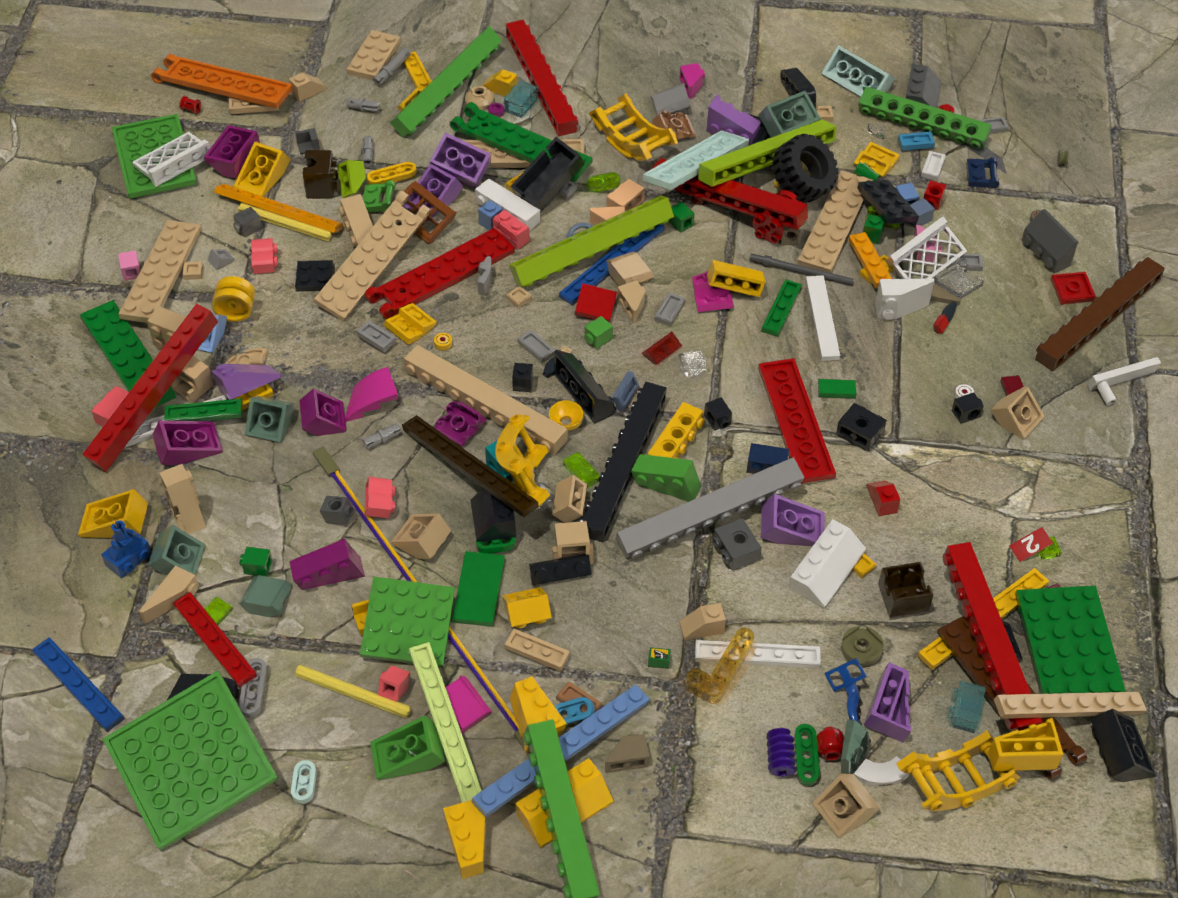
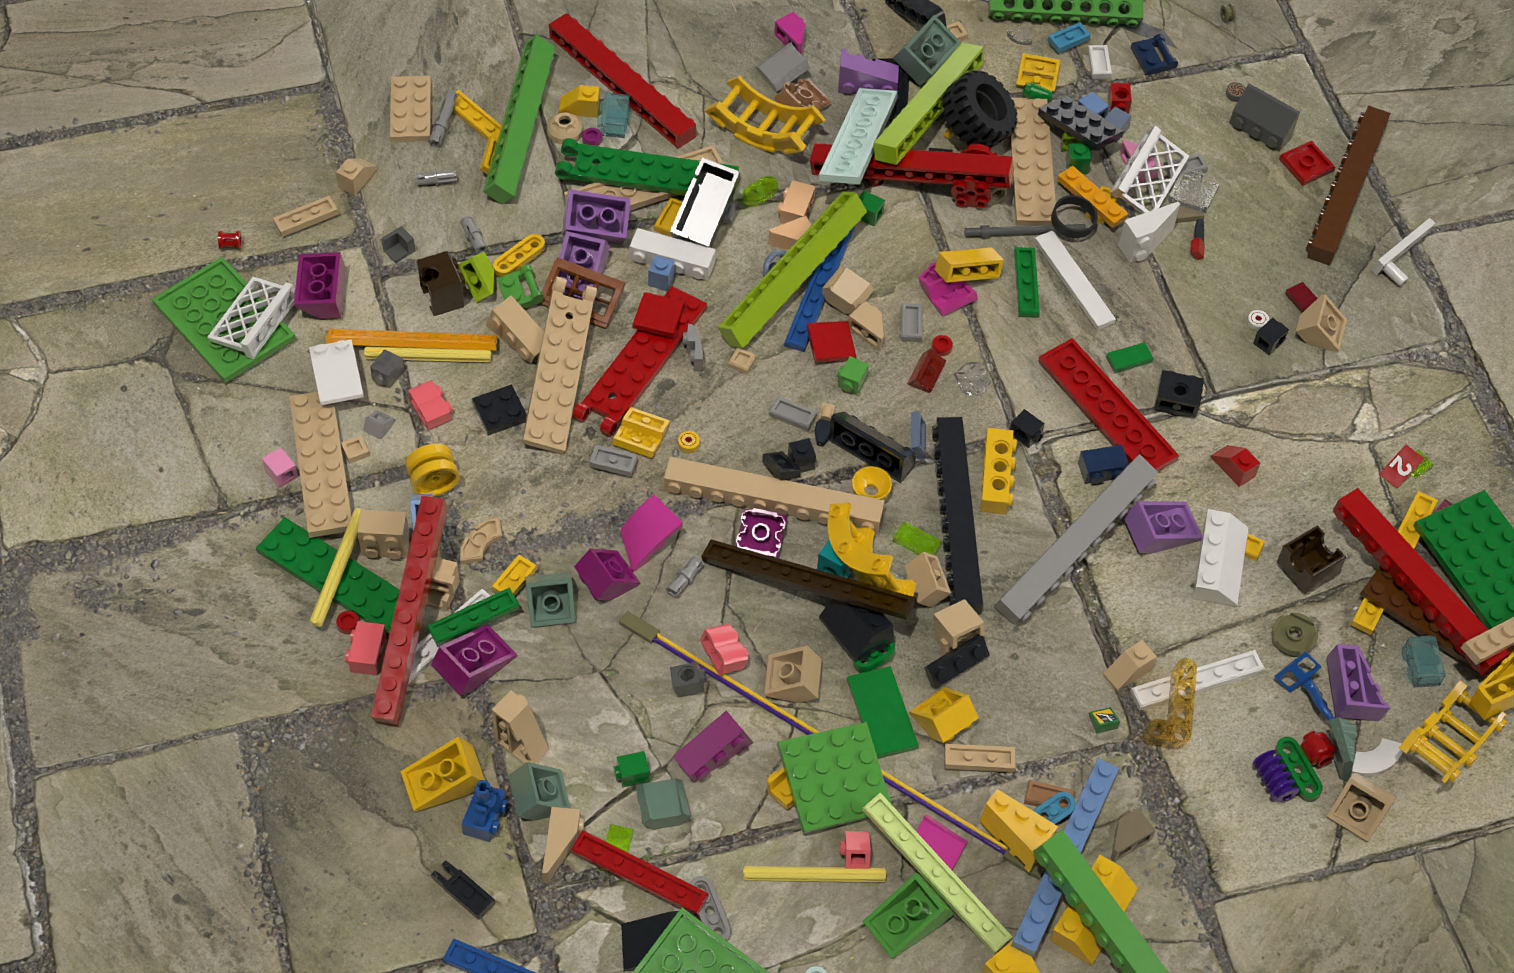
camera: 25 degrees left, 5 degrees up
orange hinge [151,54,293,109] -> none
medium lavender slope [212,364,281,400] -> none
yellow slope [233,142,291,197] -> none
coral brick [493,210,530,249] -> none
bright green wedge [631,454,701,502] -> none
dark grey brick [712,518,762,570] -> none
none -> white slope [309,339,364,405]
none -> light yellow axle [310,508,364,627]
none -> red tile [336,611,359,635]
none -> black hinge [431,860,495,920]
none -> red tile [632,292,684,338]
none -> black plate [762,451,801,481]
none -> red tile [931,335,953,356]
none -> black tyre [1051,195,1098,239]

